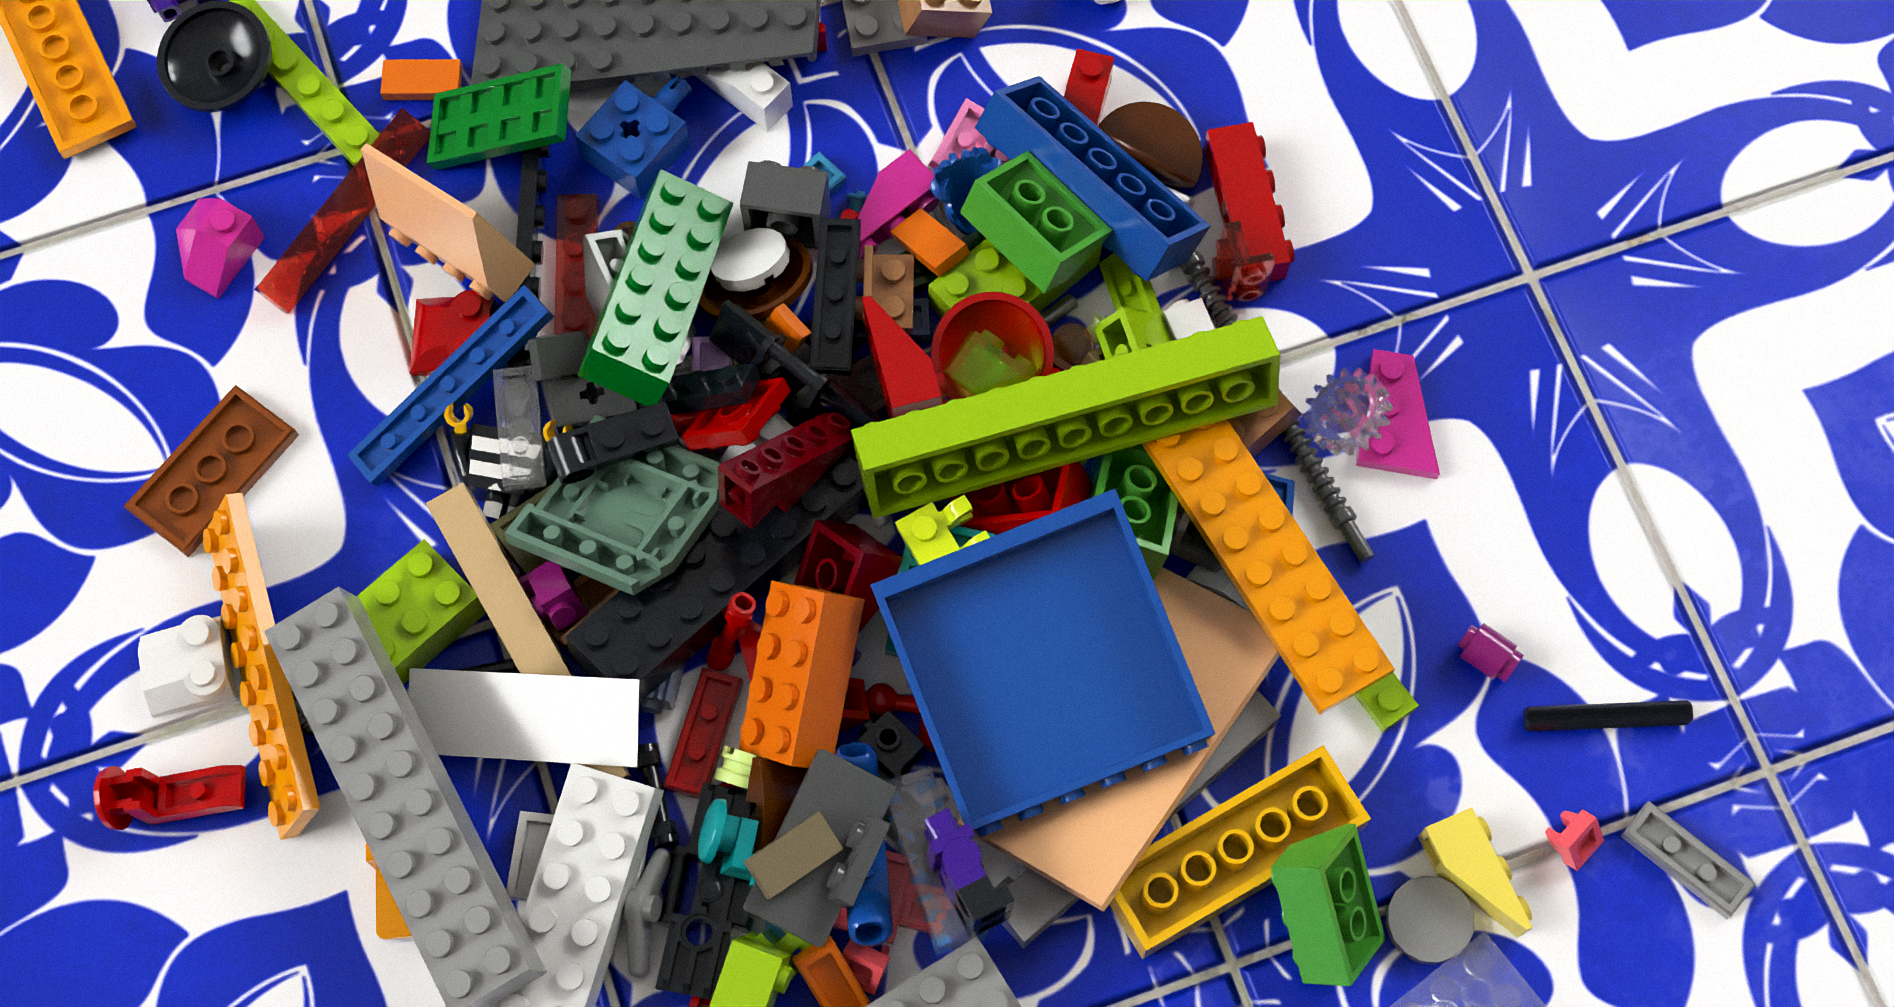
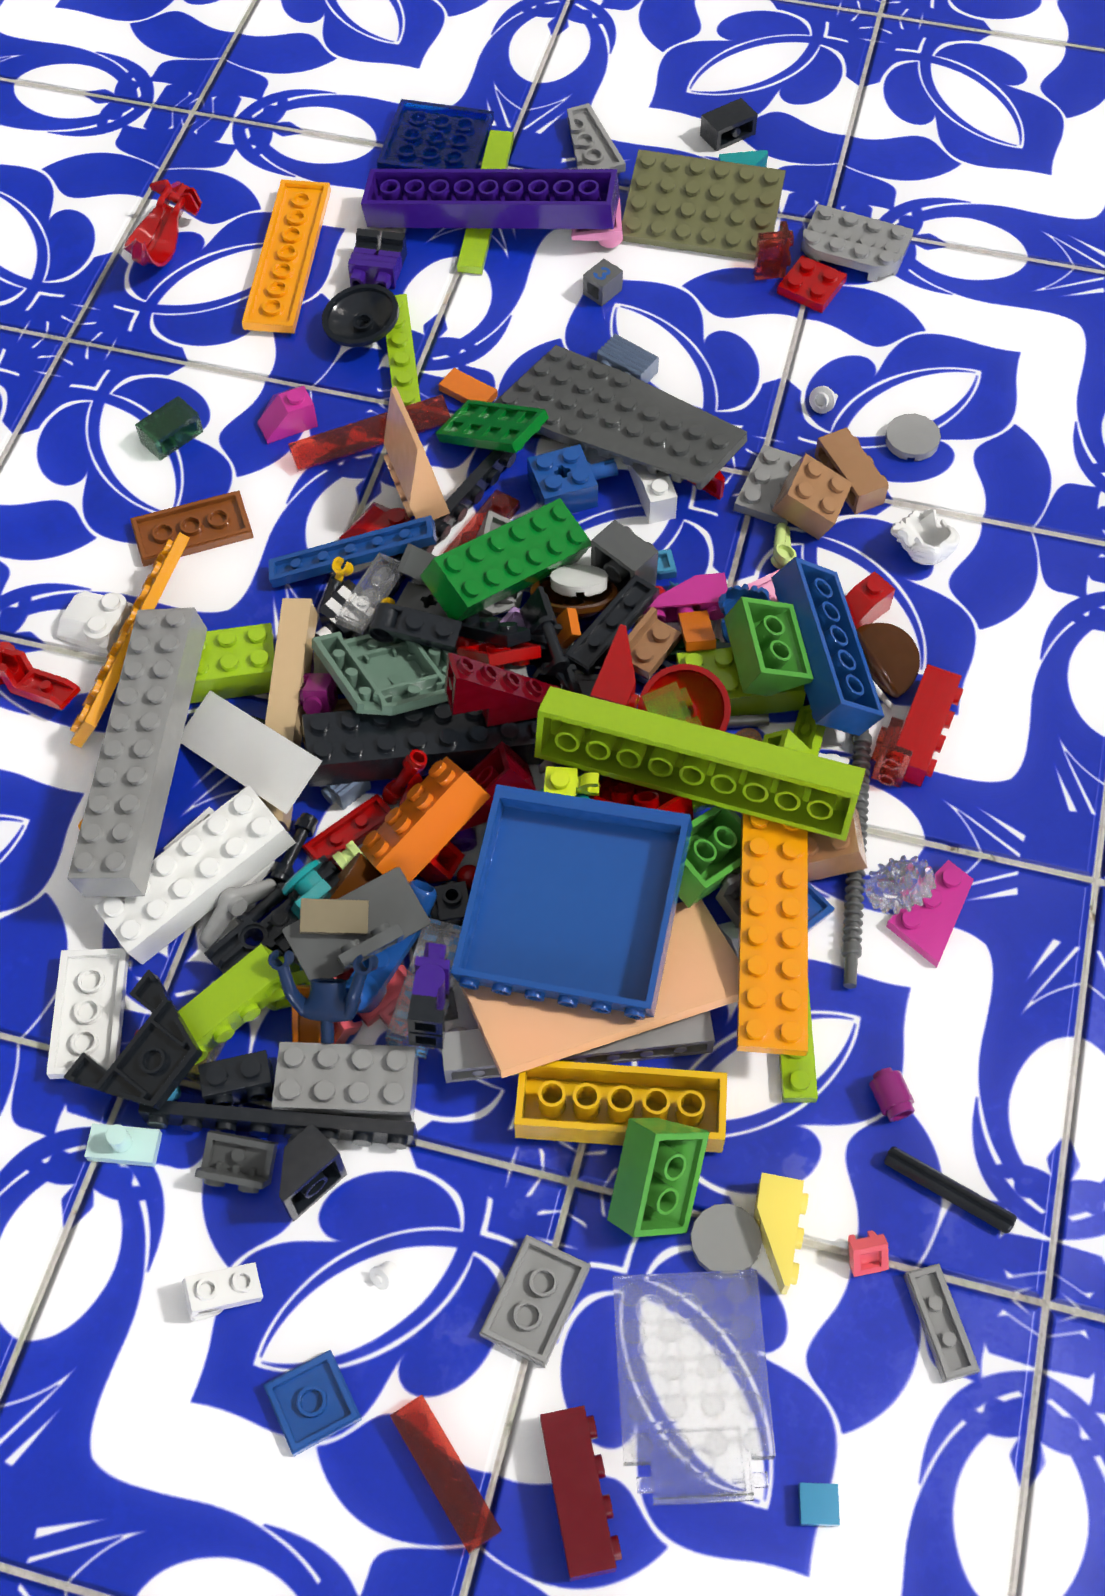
camera: 35 degrees right, 10 degrees down
none -> clear green brick [135,396,203,461]
none -> dark blue piece [268,950,379,1044]
none -> yellowish green piece [771,522,796,569]

